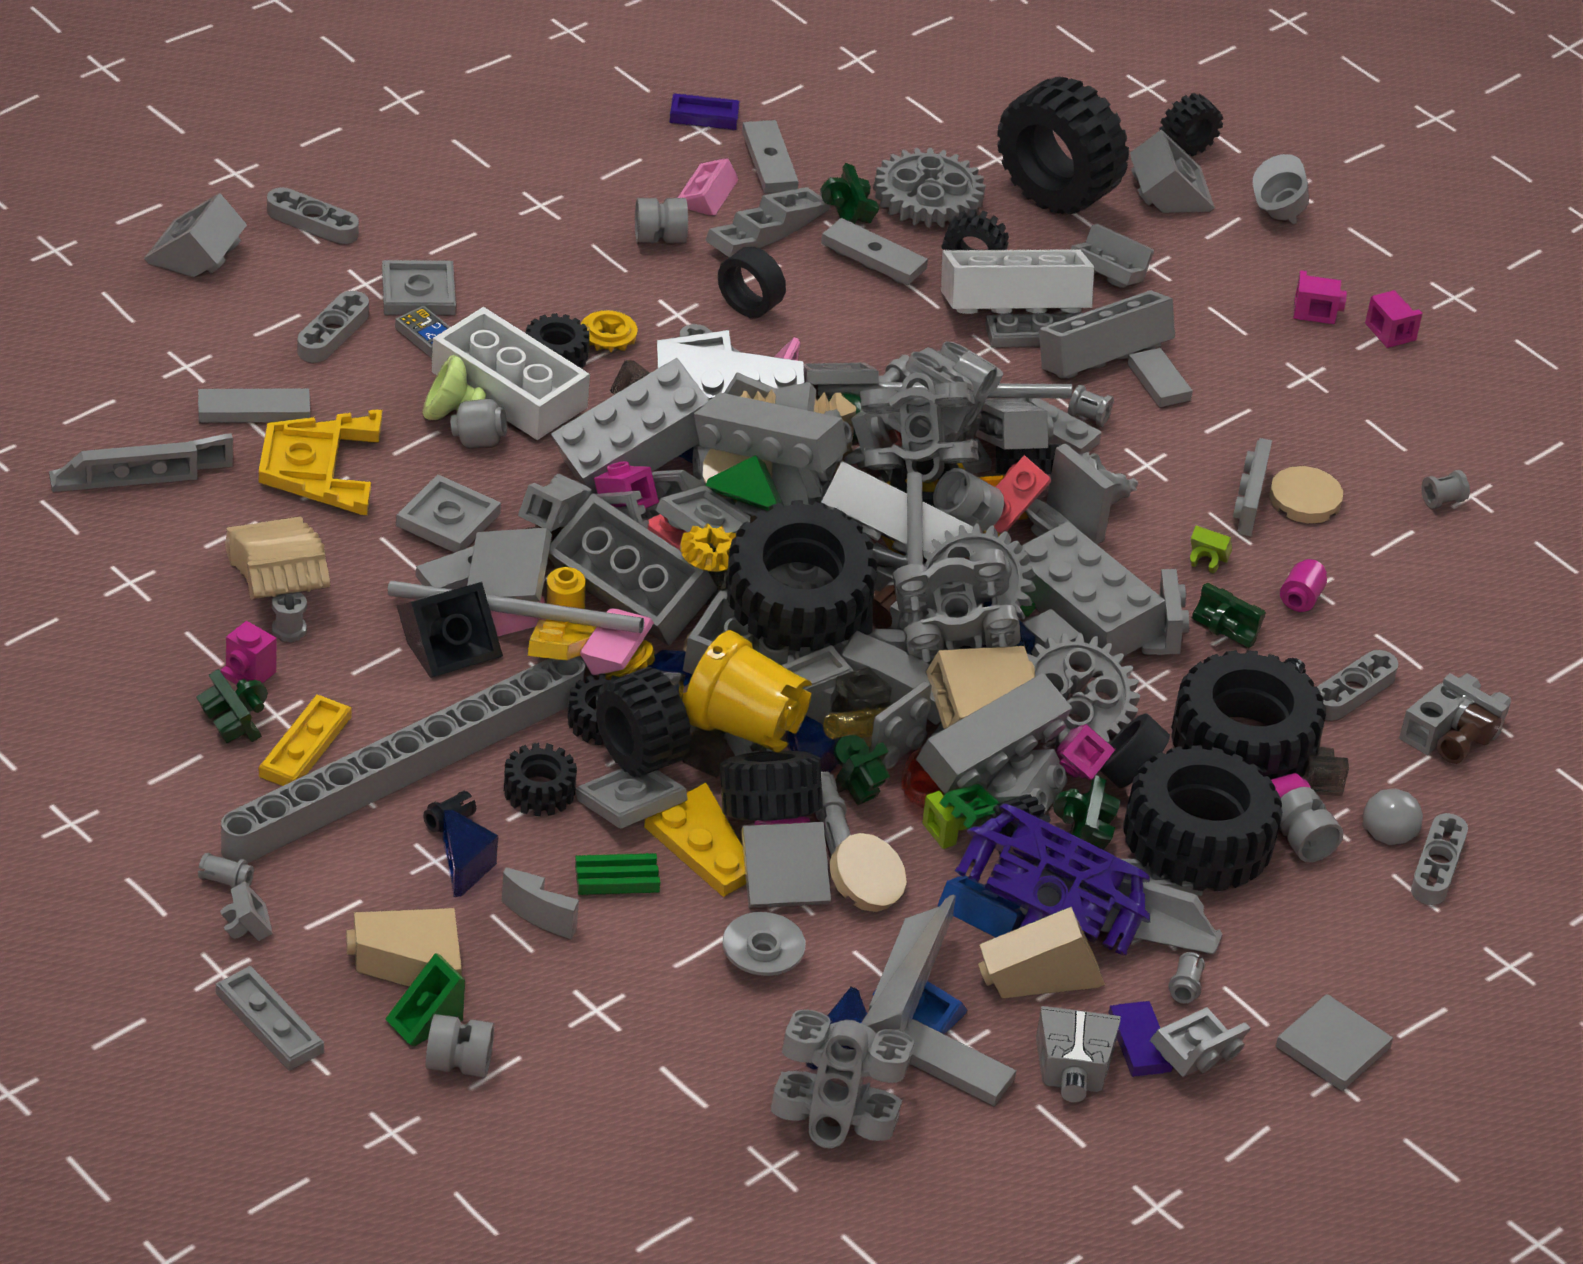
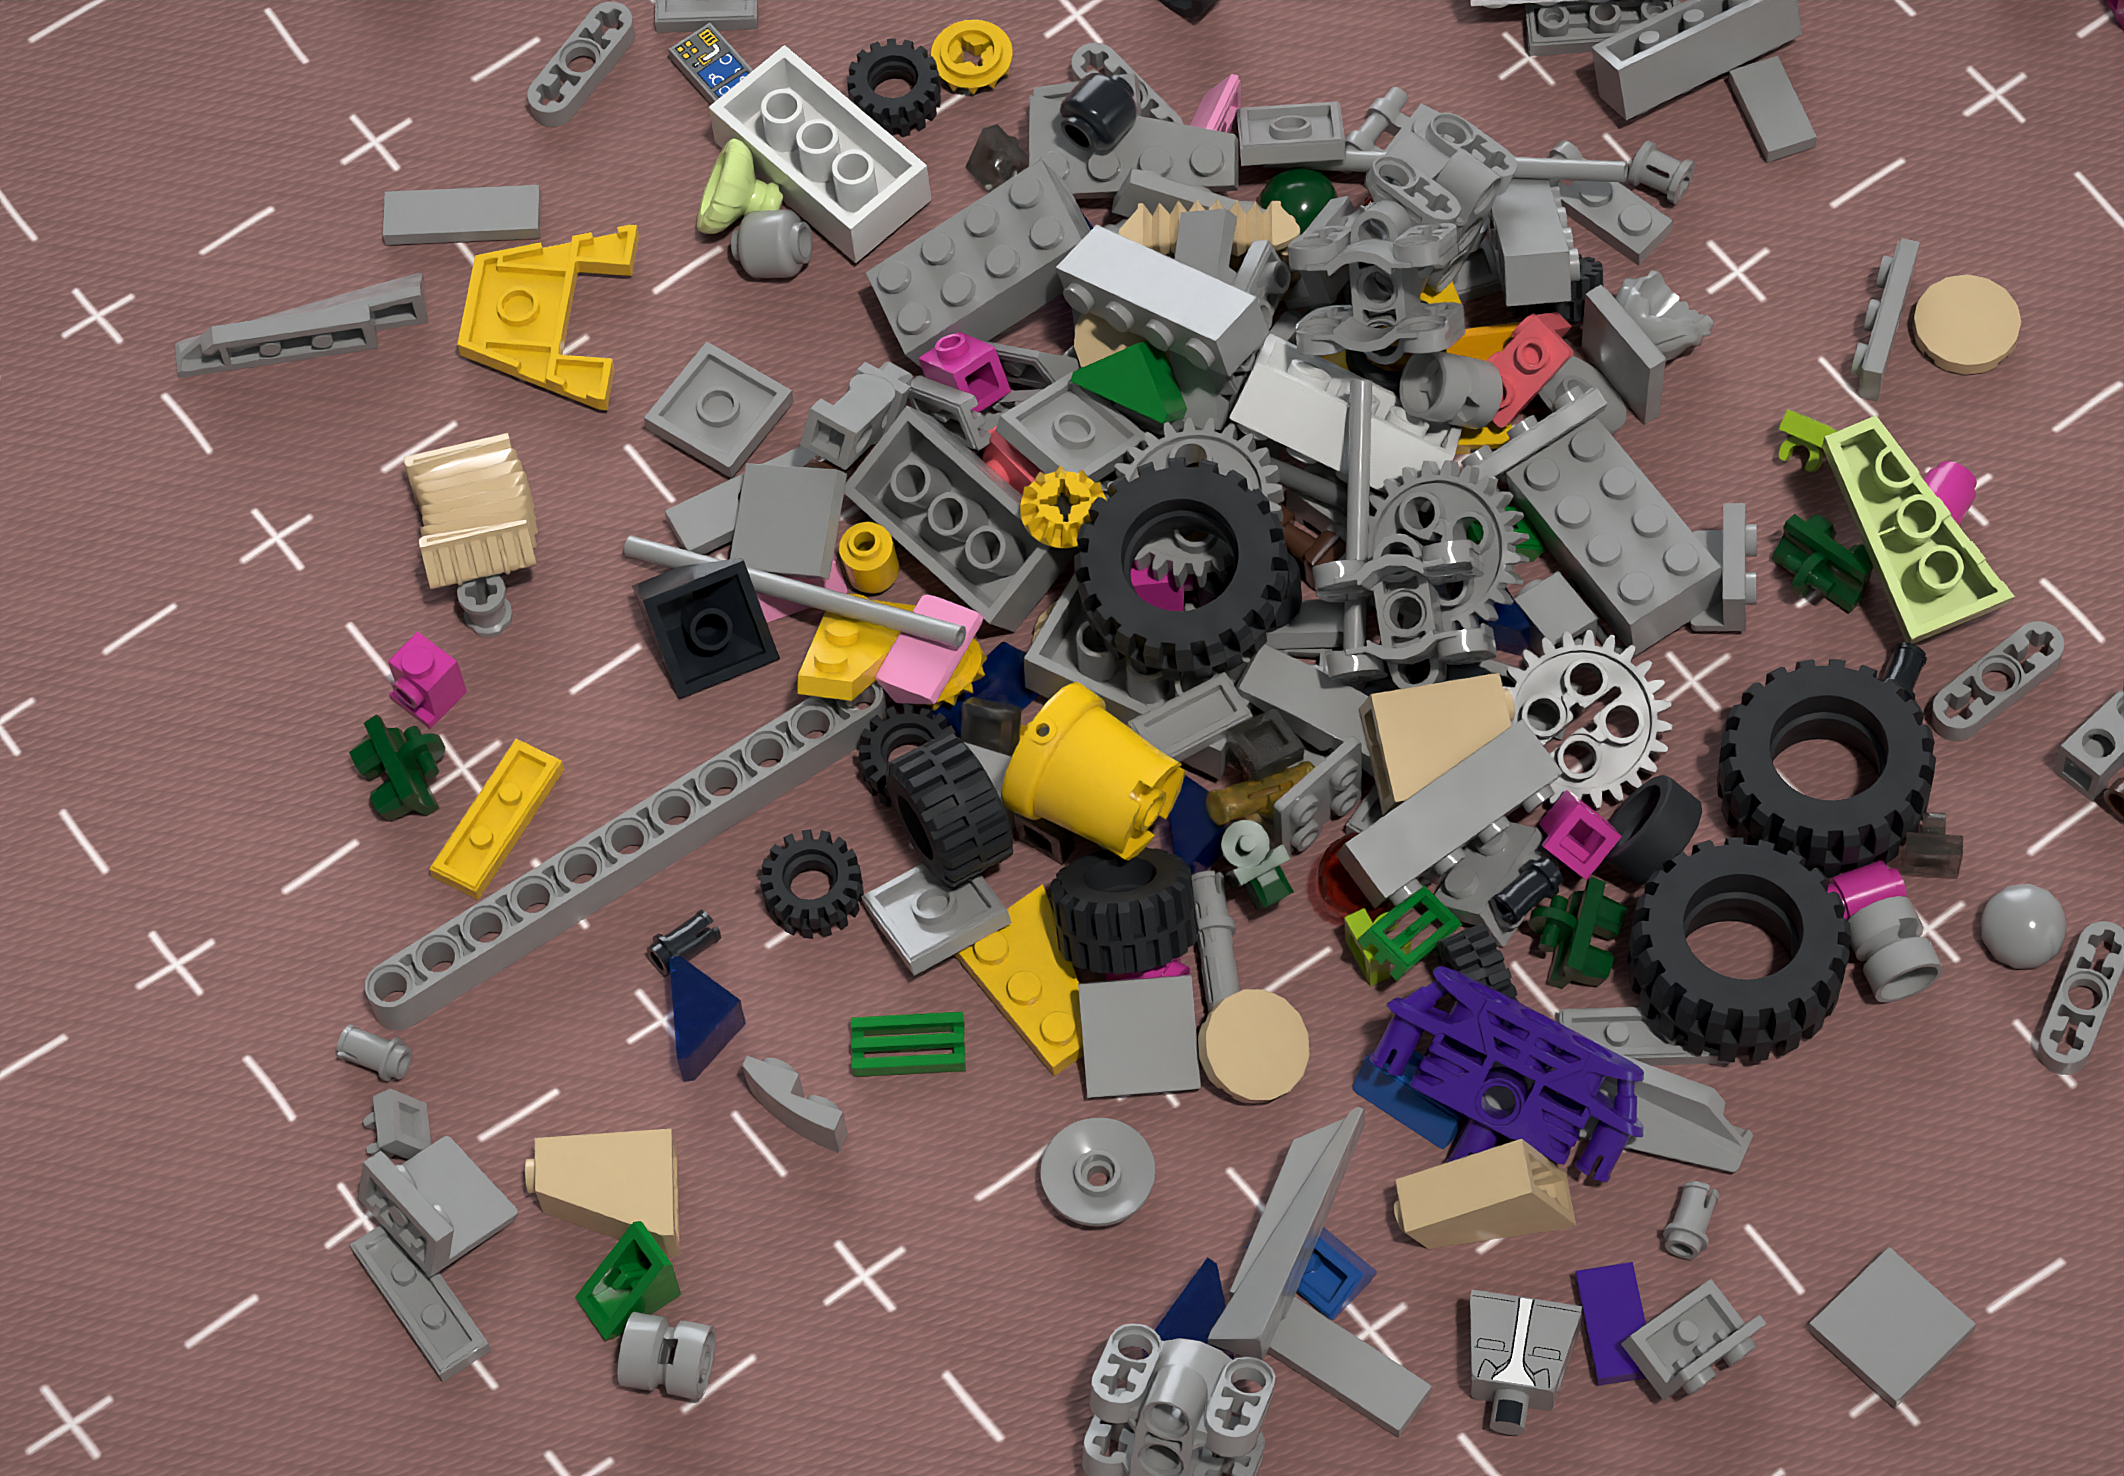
camera: 15 degrees right, 20 degrees up
none -> light grey bracket [358,1136,518,1277]
none -> black head [1059,73,1138,152]
none -> light grey tile [1461,385,1608,481]
none -> black pin [1491,857,1563,925]
none -> yellowish green wedge [1822,416,2015,644]

